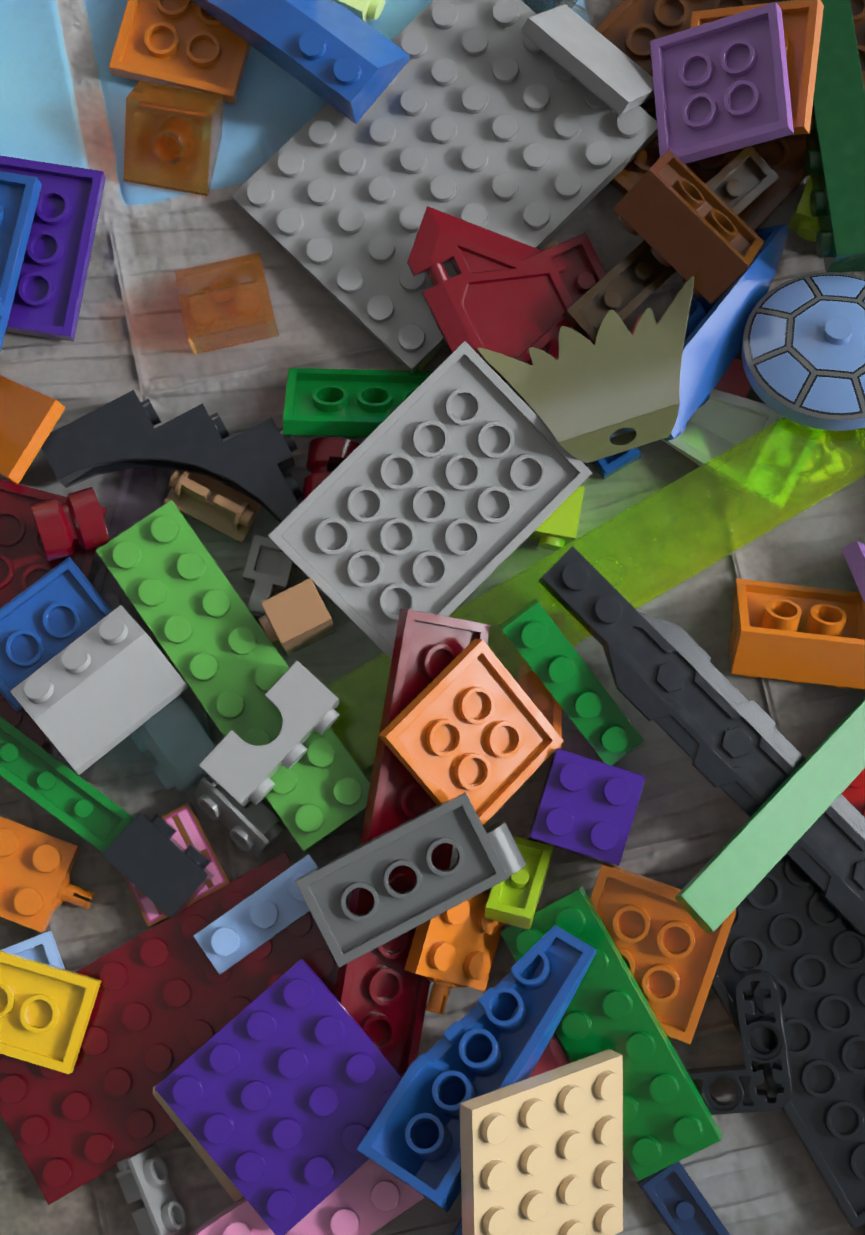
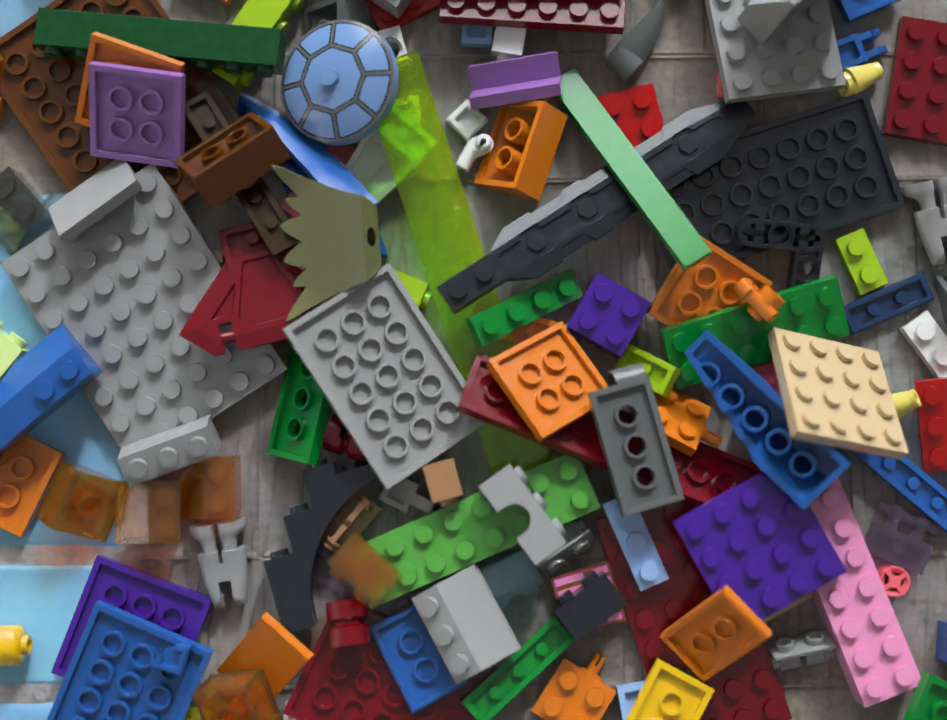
camera: 75 degrees left, 5 degrees up
none -> clear orange slope [115,479,180,544]
none -> light grey brick [117,415,221,487]
none -> light grey piece [189,516,248,609]
none -> clear orange brick [327,532,403,606]
none -> white tile [446,99,488,142]
none -> white arm [455,134,494,172]
none -> orange tile [660,585,772,682]
none -> orange plate [733,277,785,323]
none -> lime plate [832,228,888,296]

